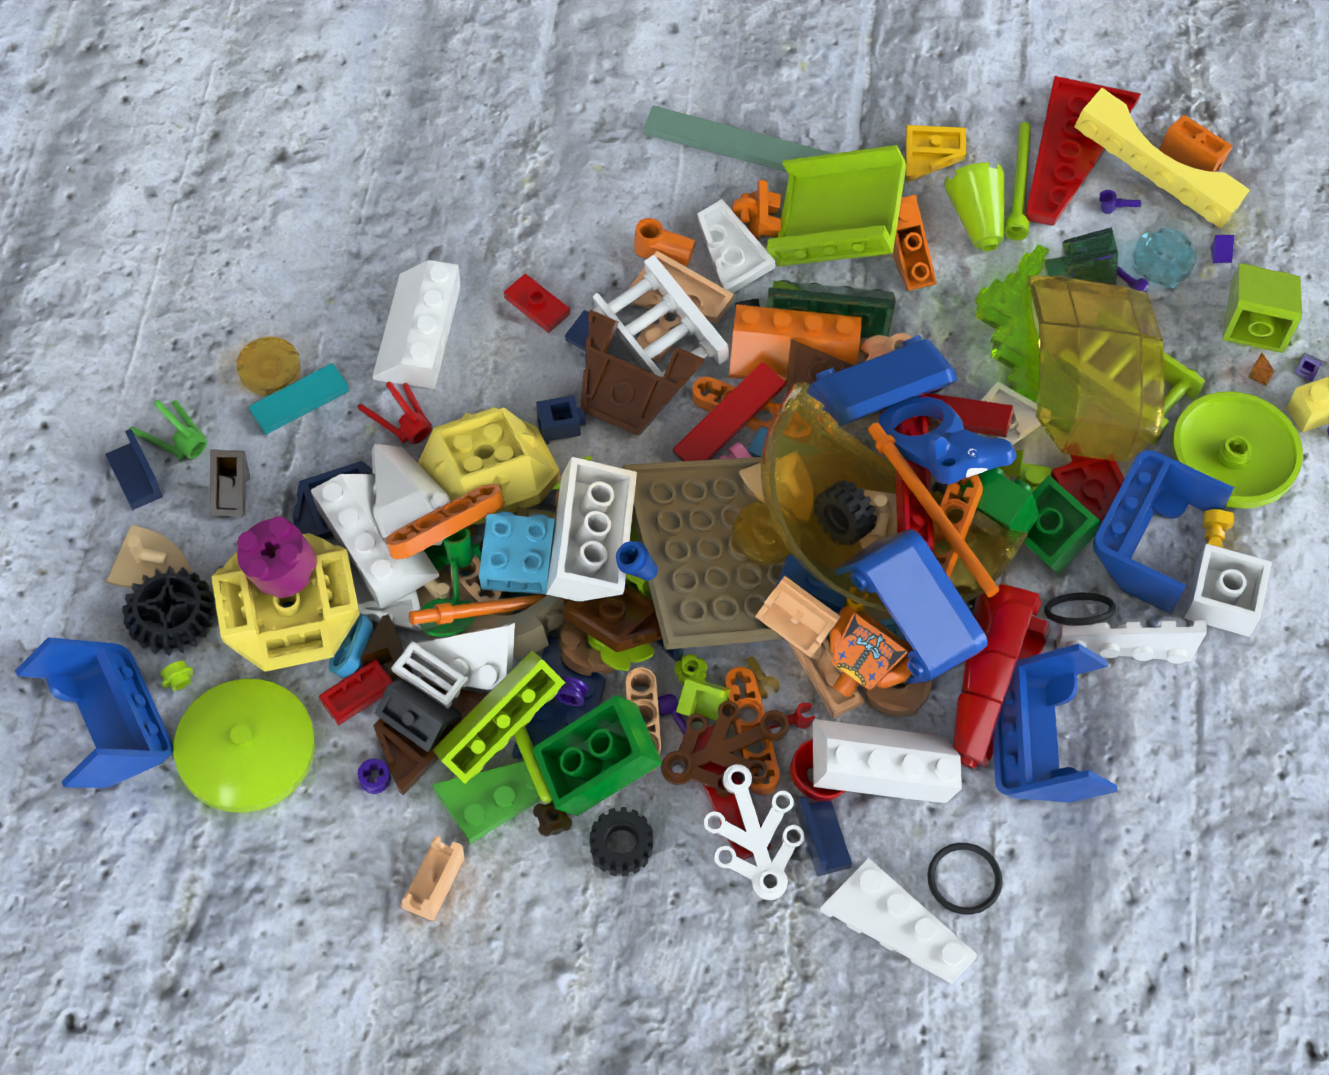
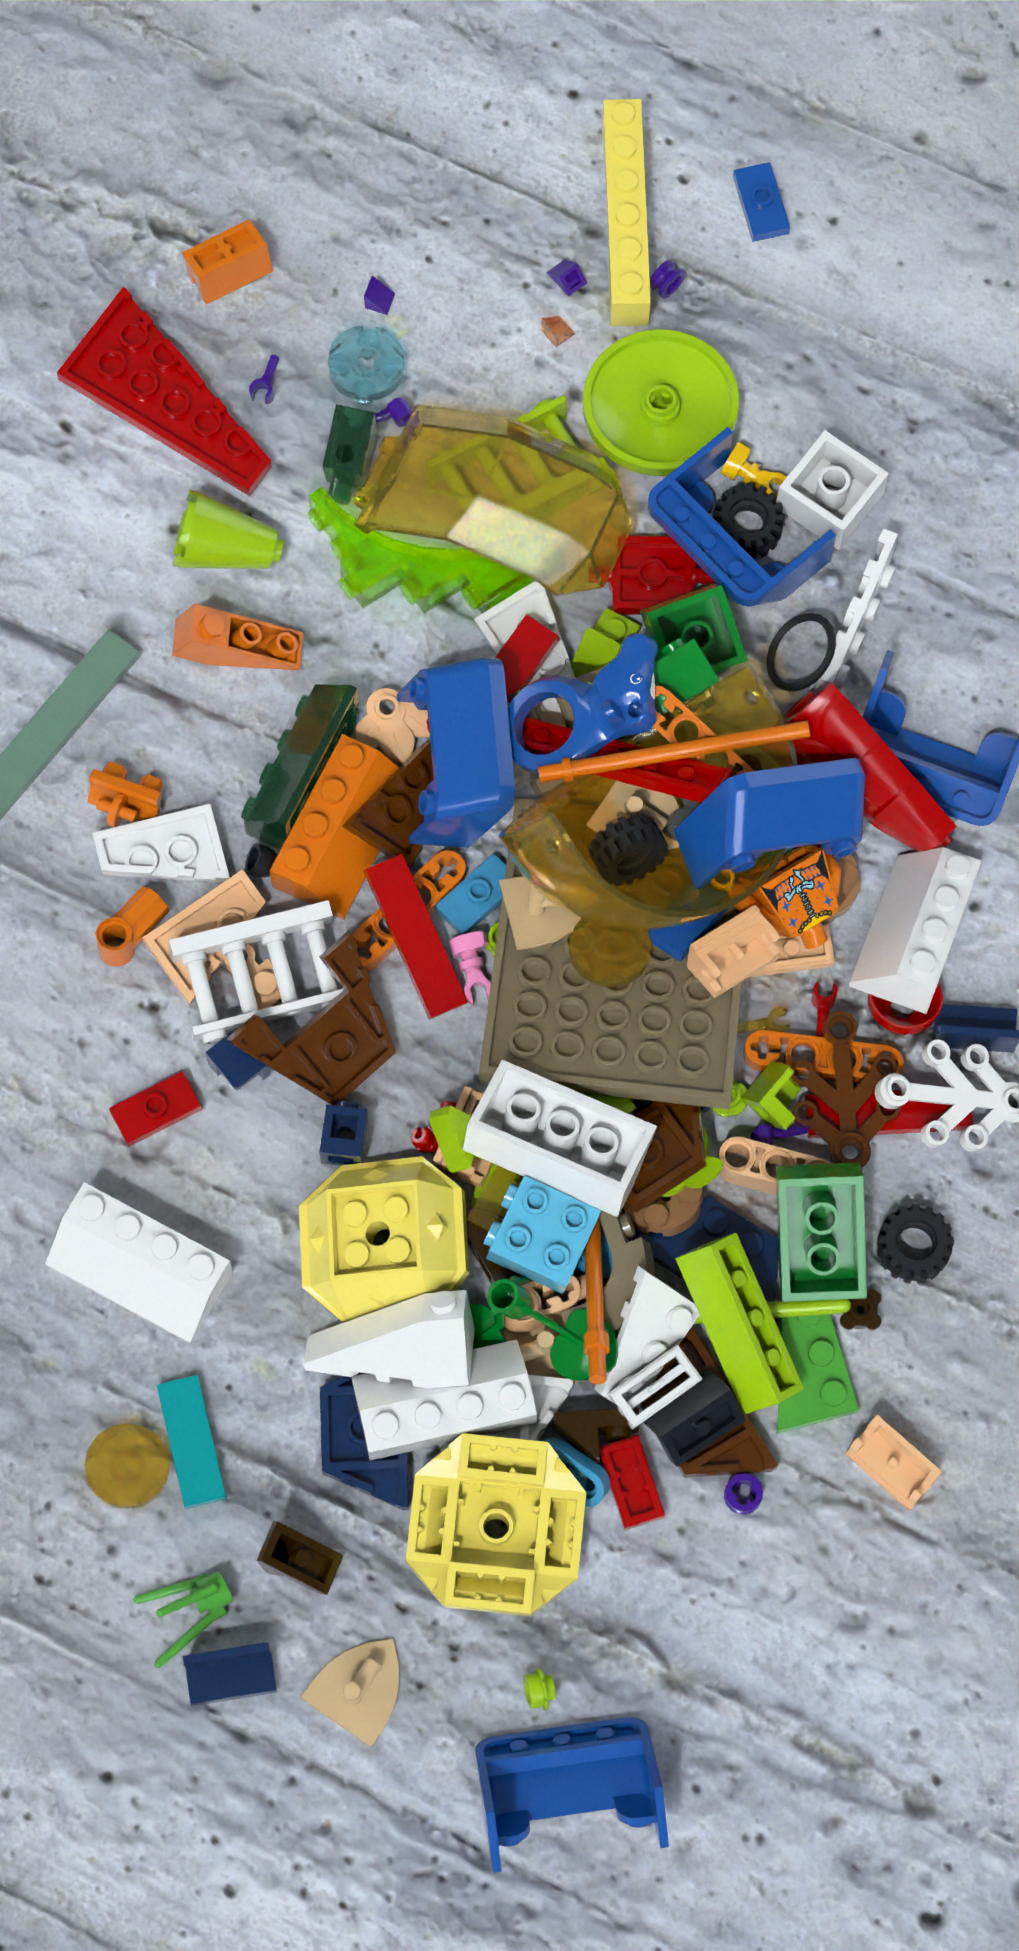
camera: 70 degrees left, 10 degrees up
black gear [122,565,216,656] -> none
lime dish [173,679,315,813] -> none
magenta brick [237,516,317,598] -> none
red plant [357,381,432,444] -> none
orange beam [385,484,505,559] -> none
dark purple bush [555,676,589,707] -> none
blue cone [616,541,658,581] -> none
lime panel [766,145,907,267] -> none
yellow wing [905,125,966,182] -> none
lime piece [1004,122,1031,240] -> none
light yellow arch [1074,88,1250,229] -> none
lime slope [1222,263,1302,353] -> none
none -> black tyre [713,483,784,560]

